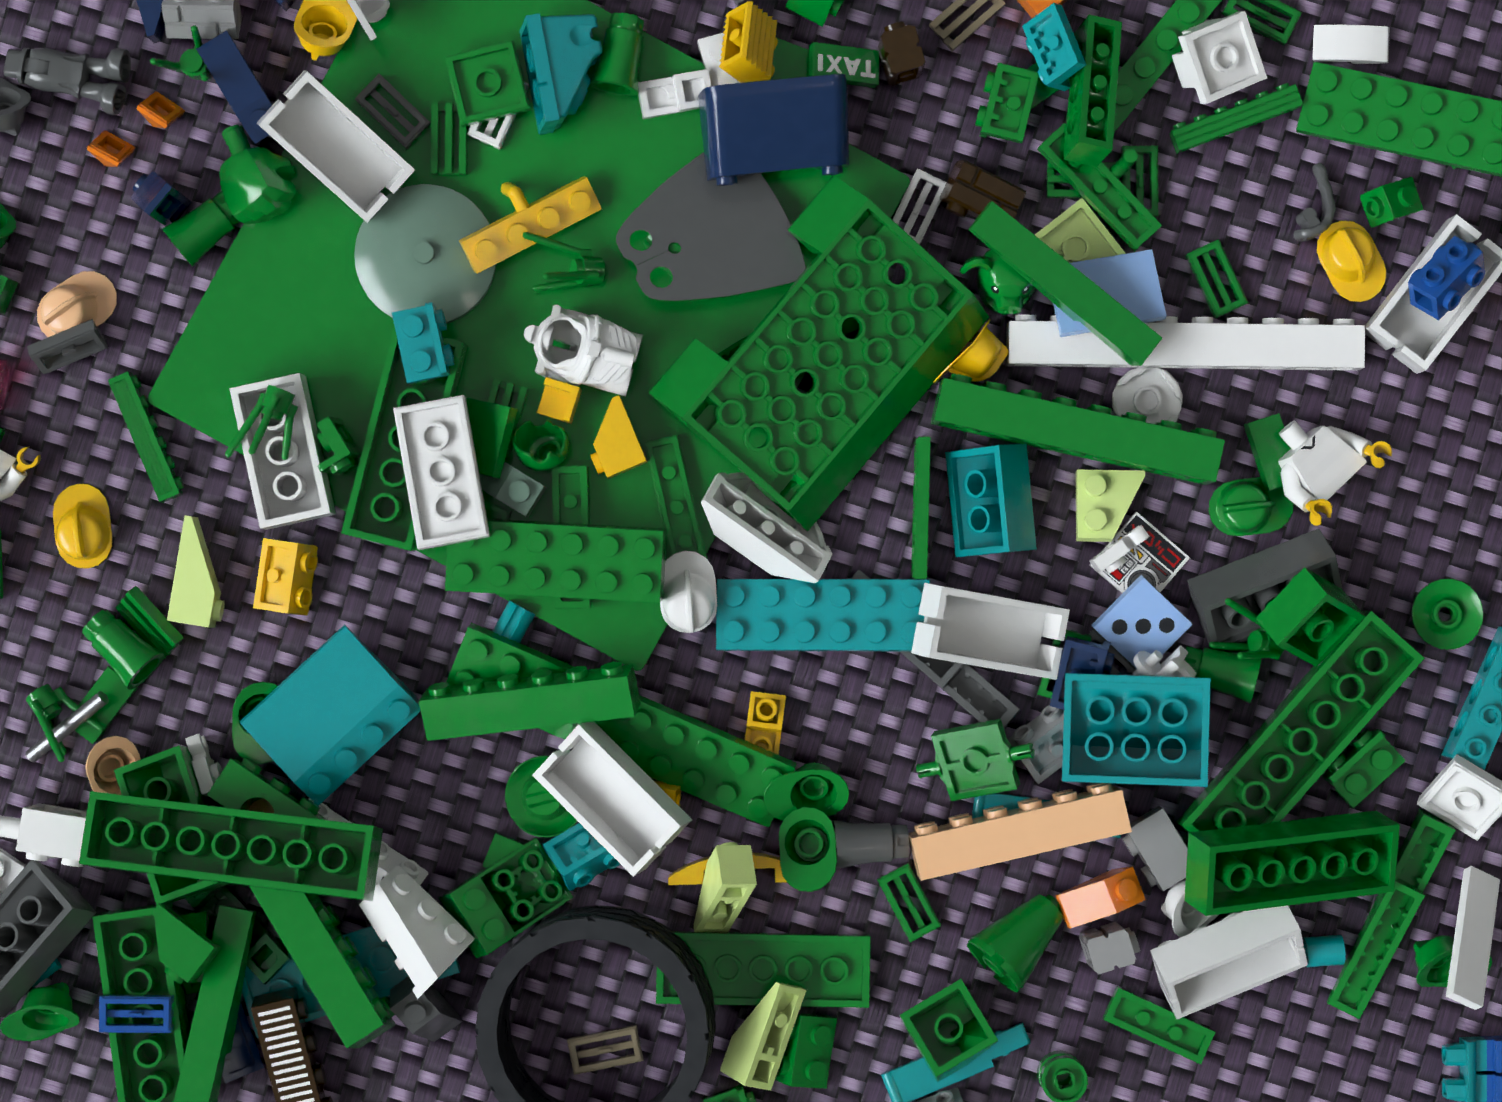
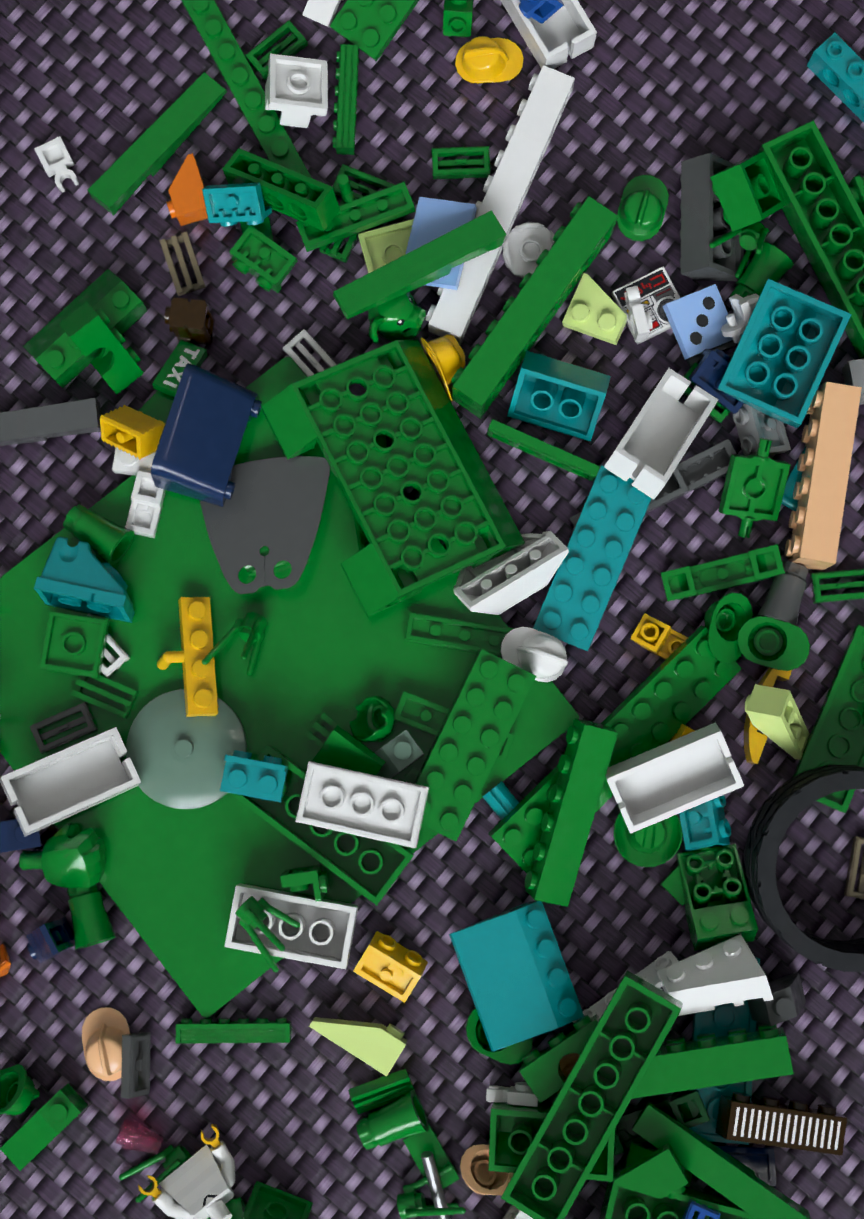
camera: 60 degrees left, 5 degrees down
yellow piece [53,484,112,569] -> none
white helmet [524,305,643,397] -> none
yellow panel [537,377,582,424] -> none
yellow slope [590,395,648,479] -> none
dark brown brick [939,160,1026,218] -> none
green tile [1244,413,1291,492] -> none
torso [1278,420,1392,526] -> none
dark grey piece [1293,163,1336,242] -> none
green dish [1412,579,1483,650] -> none
none -> green slope [661,544,785,602]

